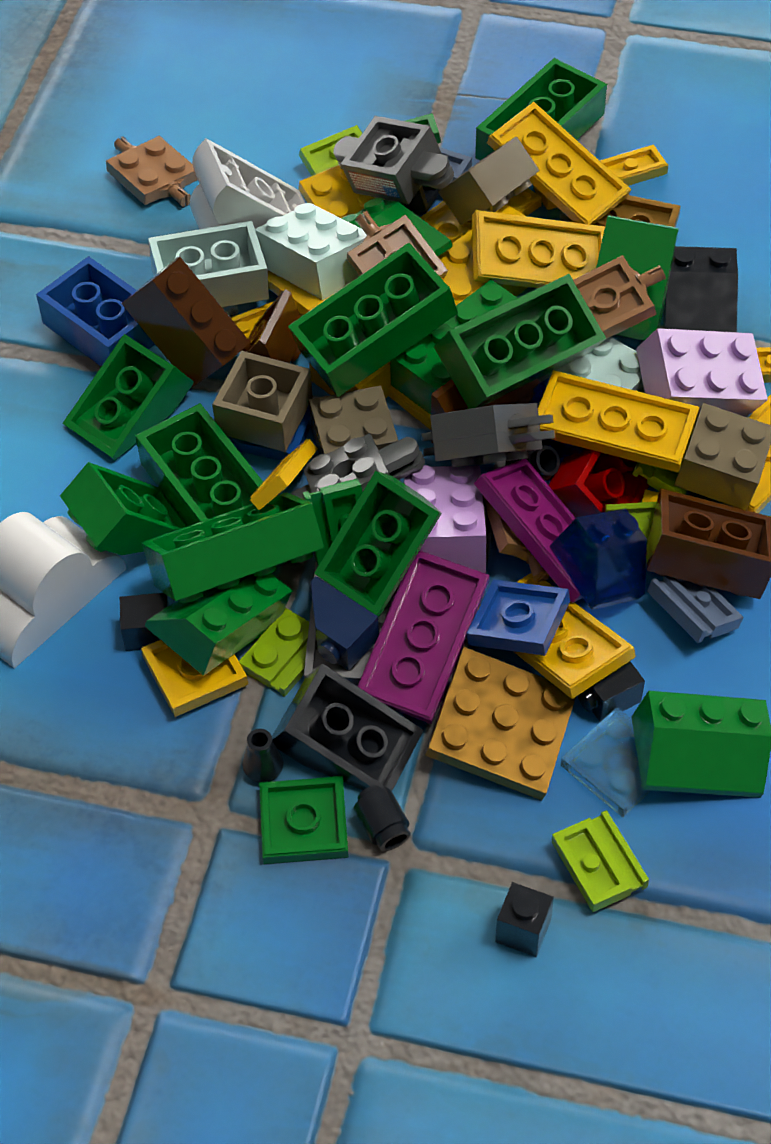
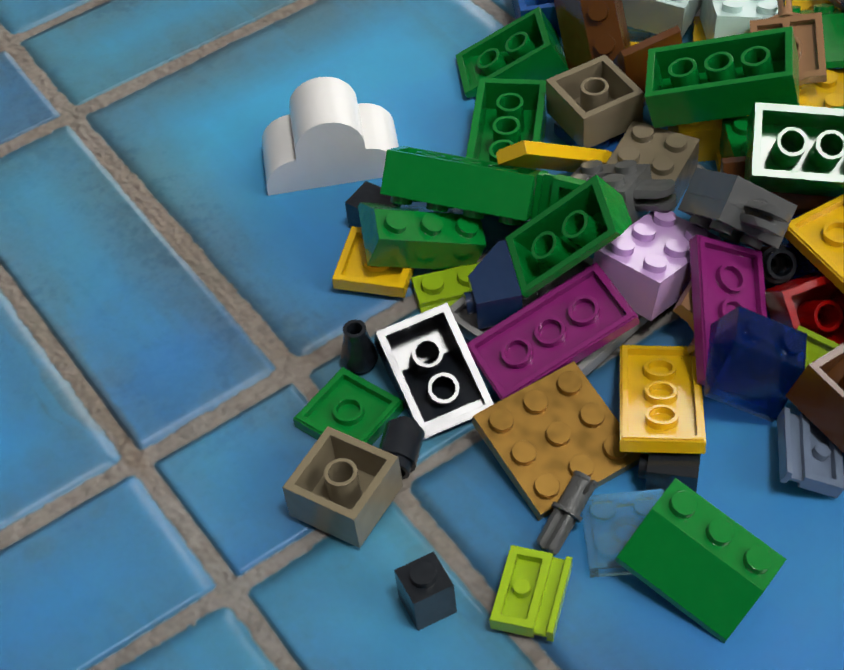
camera: 45 degrees right, 5 degrees down
green slope [60,462,187,555] -> none
blue plate [466,580,570,656] -> none
none -> dark tan brick [282,426,403,548]
none -> dark grey axle [536,470,599,555]

